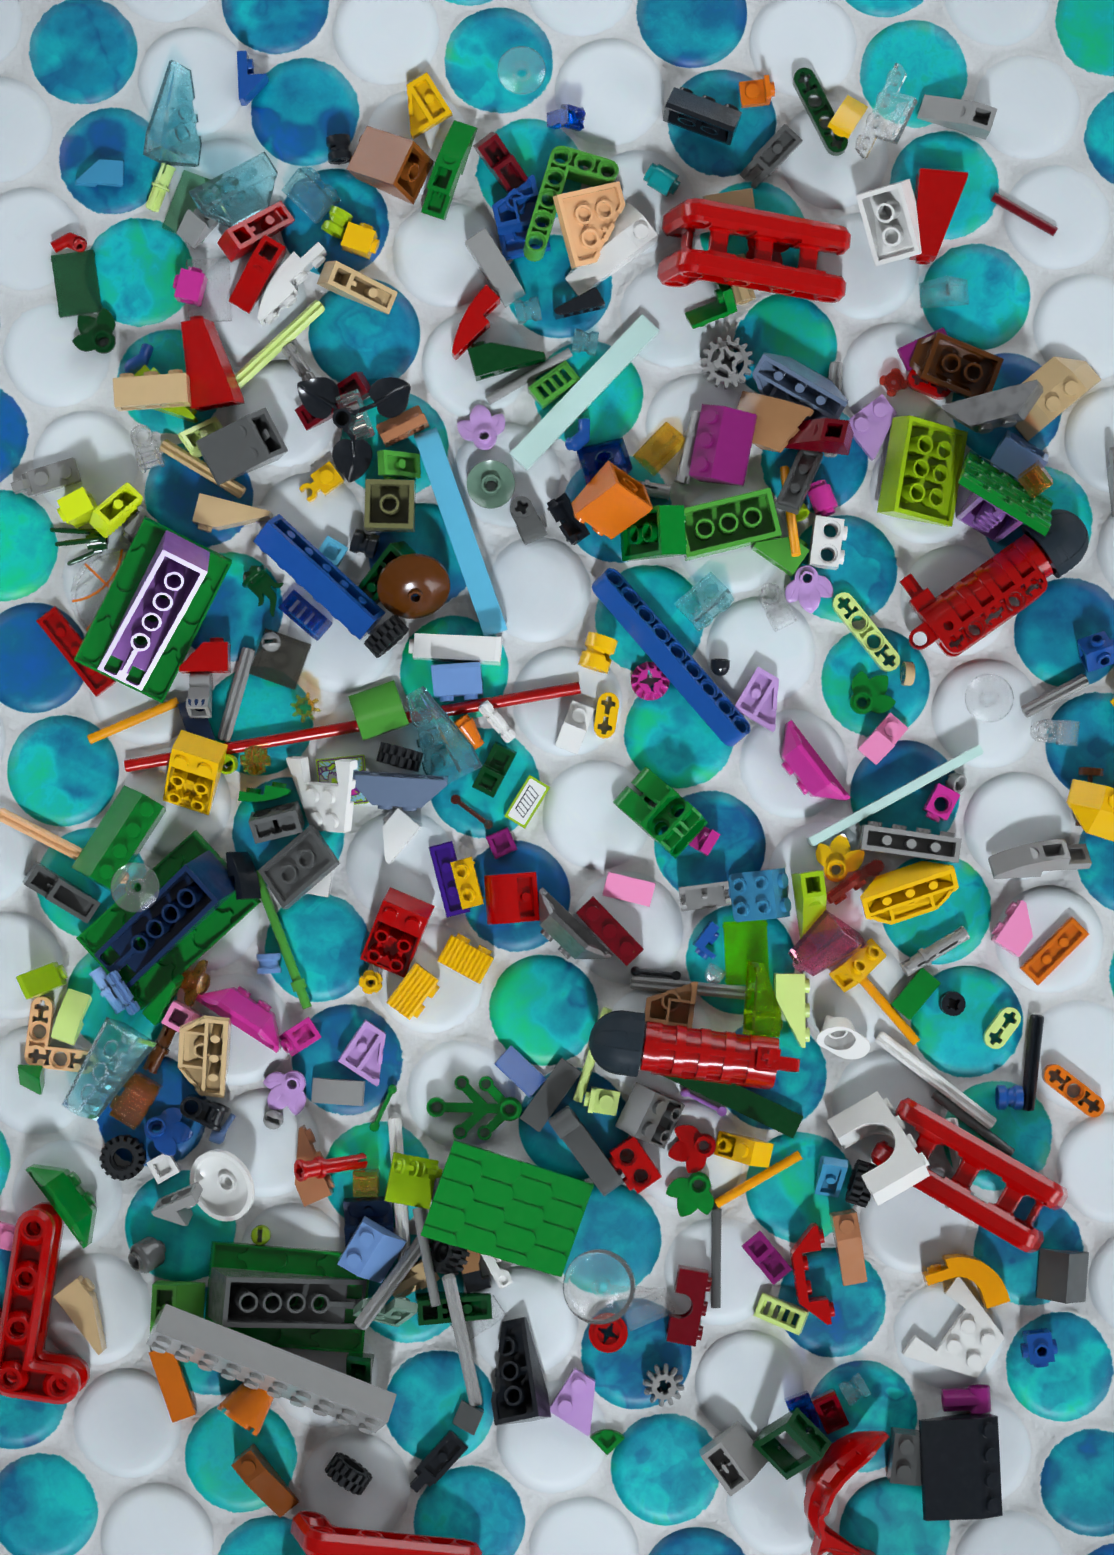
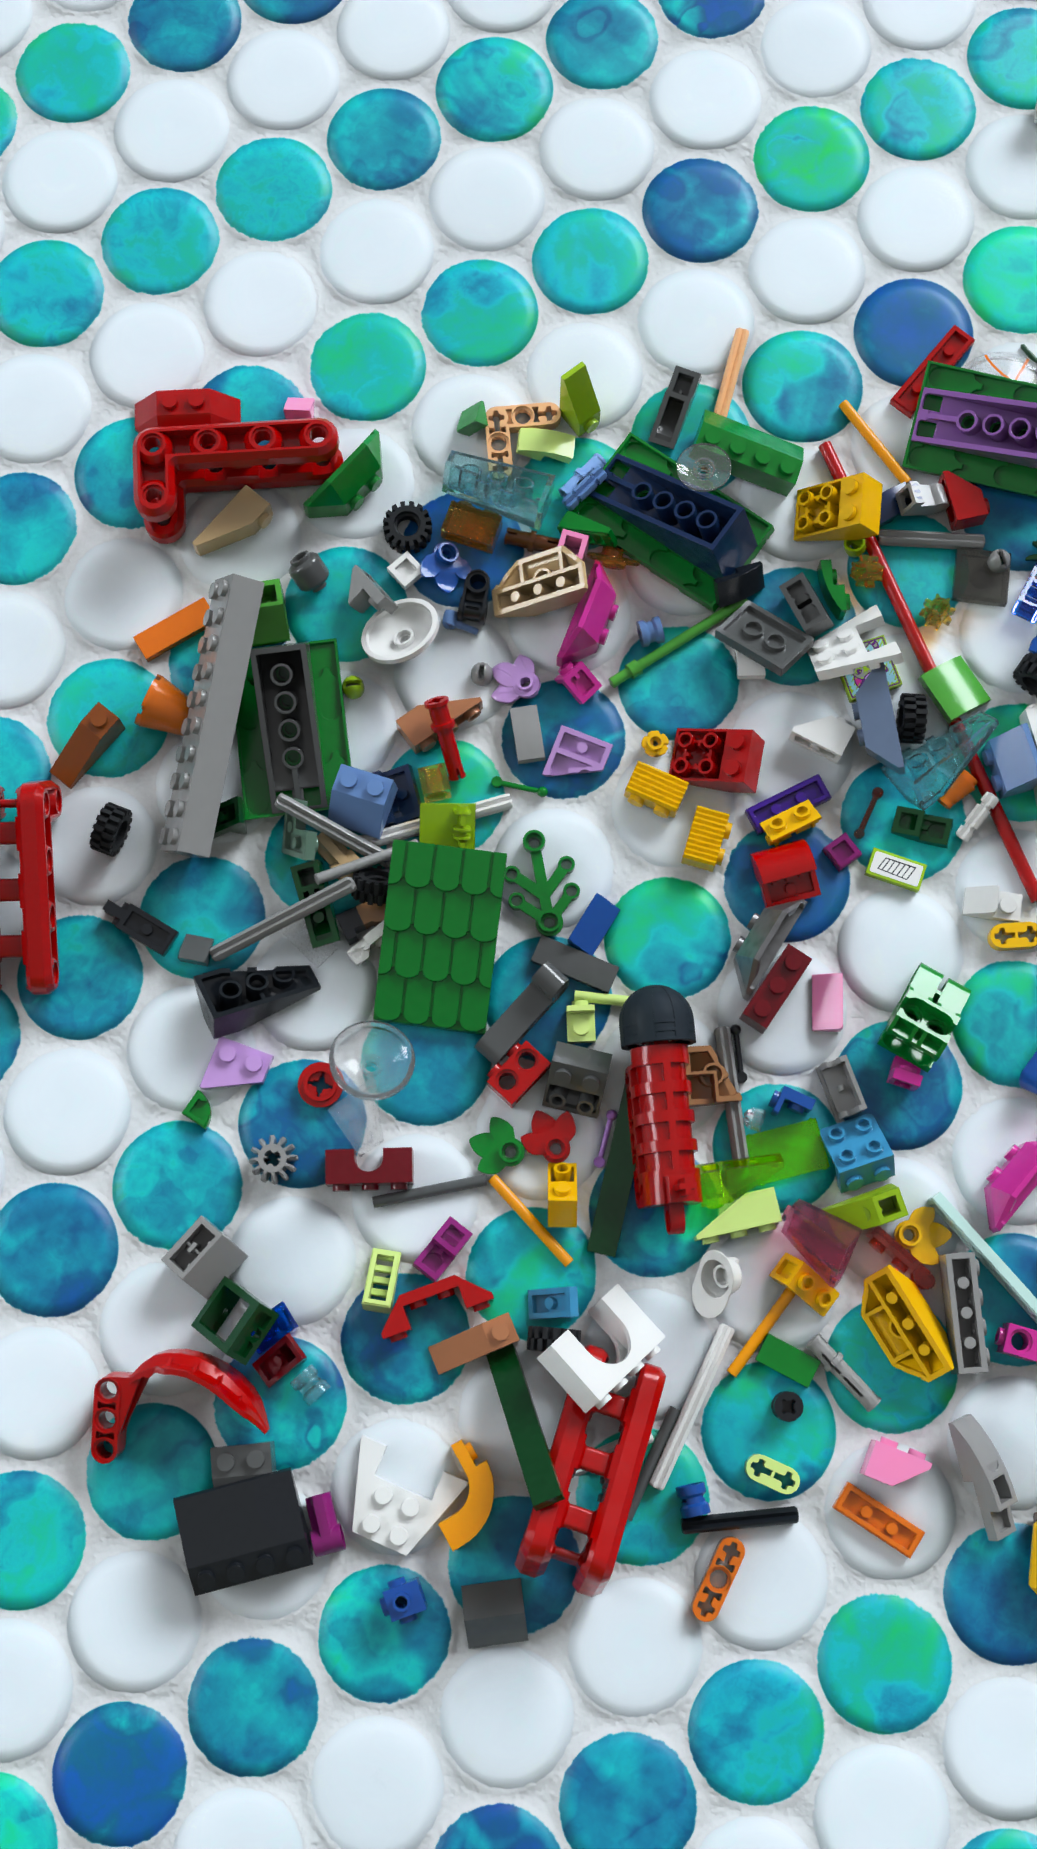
camera: 80 degrees right, 10 degrees down
none -> dark green tile [486,1344,565,1511]

